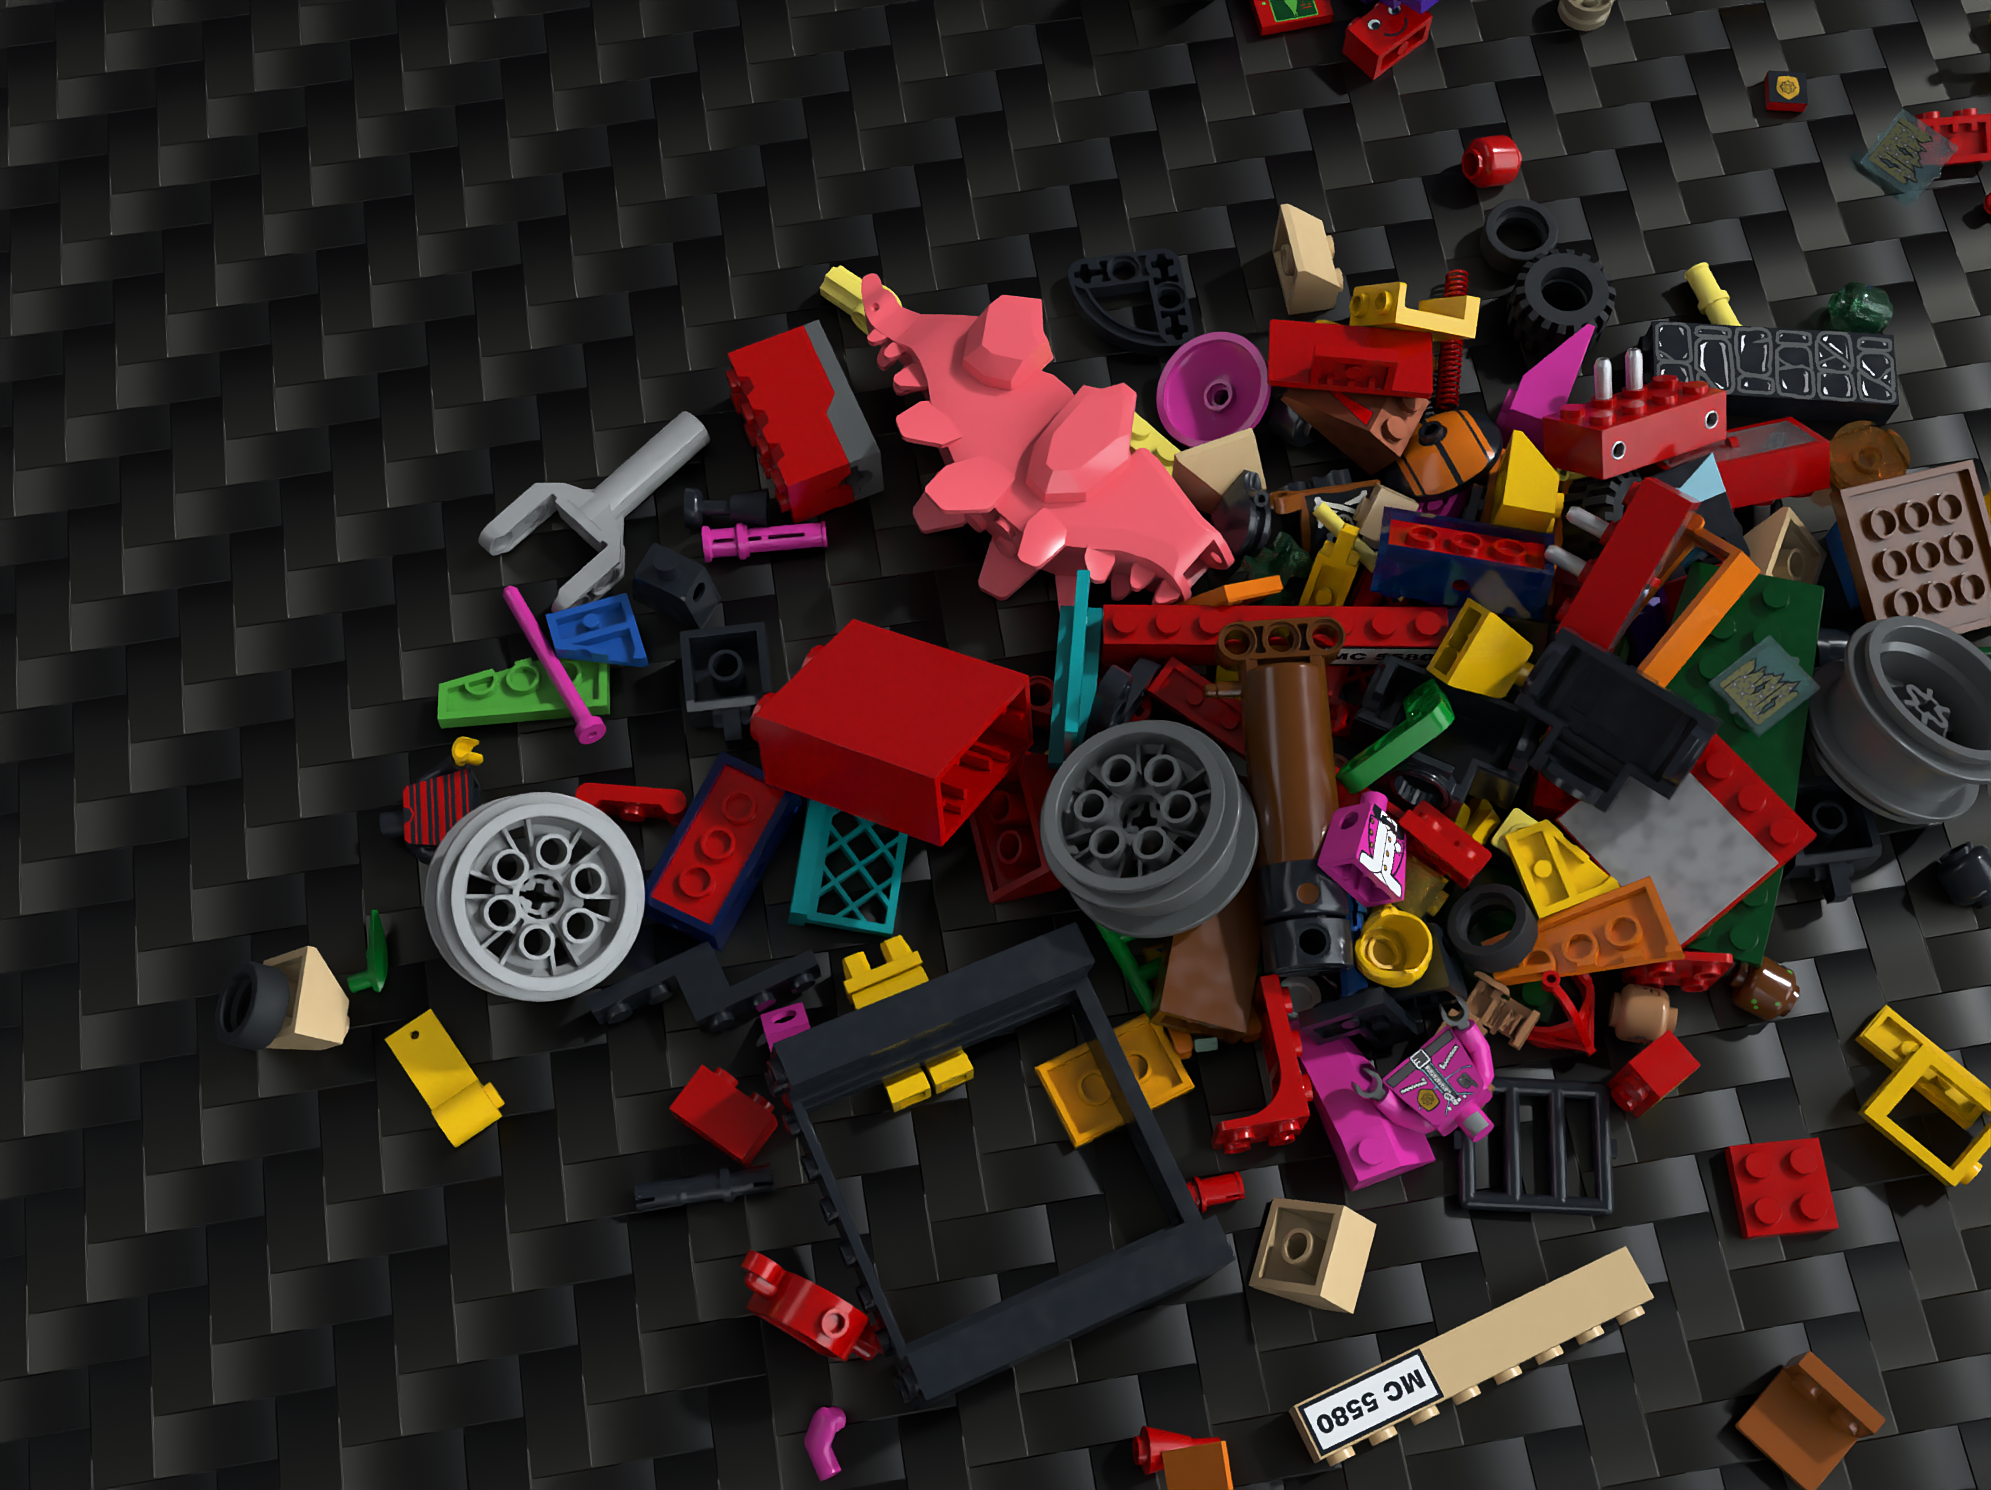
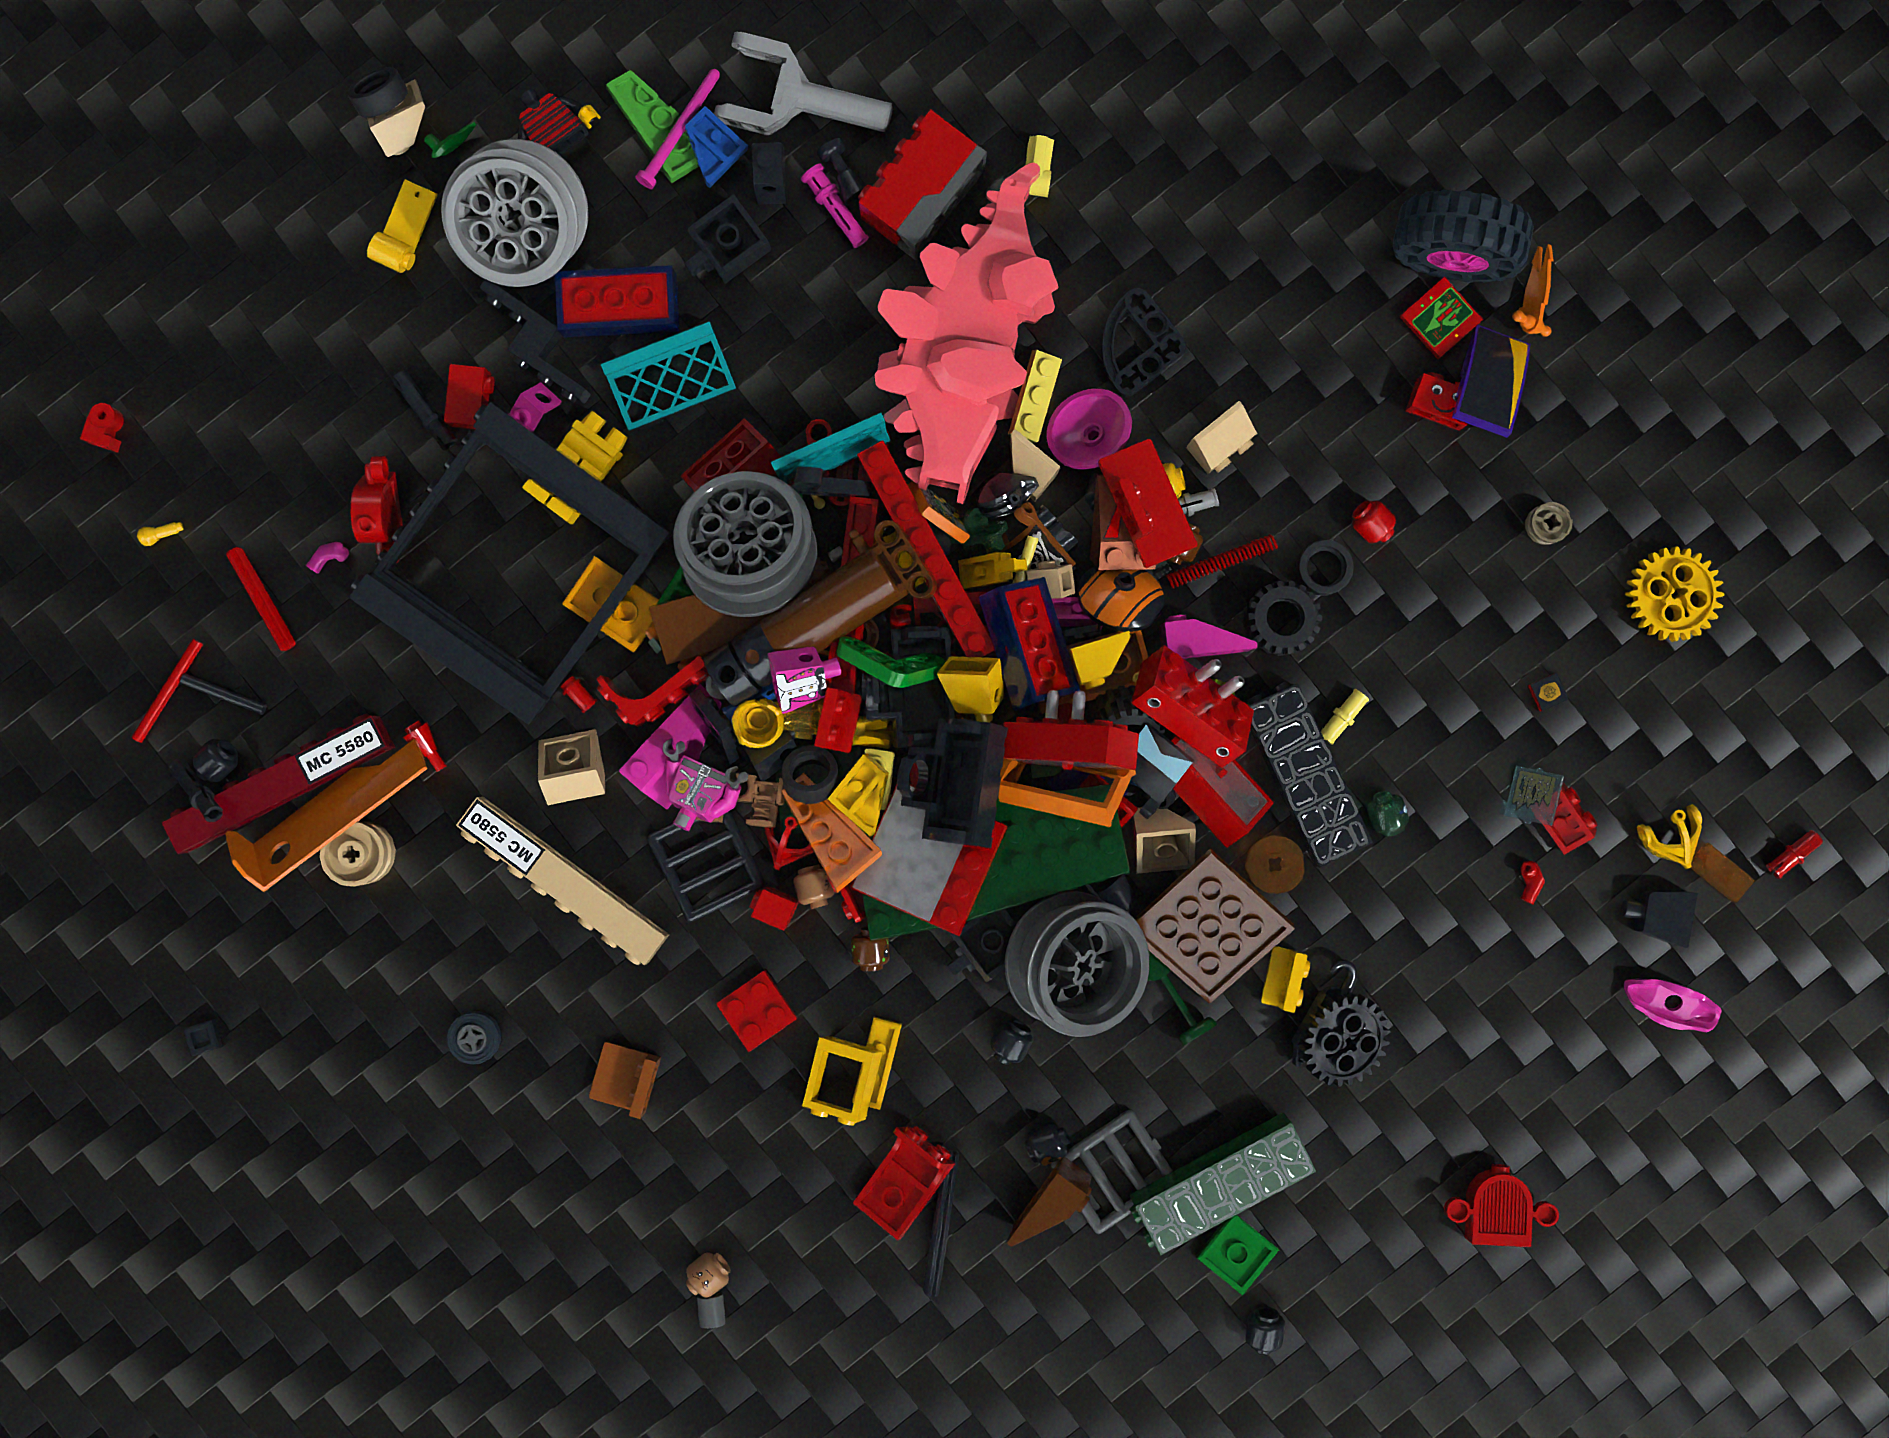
camera: 60 degrees right, 20 degrees up
red plate [575,783,692,828] -> none
red brick [750,619,1034,847] -> none
yellow panel [1349,282,1480,342] -> none
piece [1709,635,1820,737] -> none

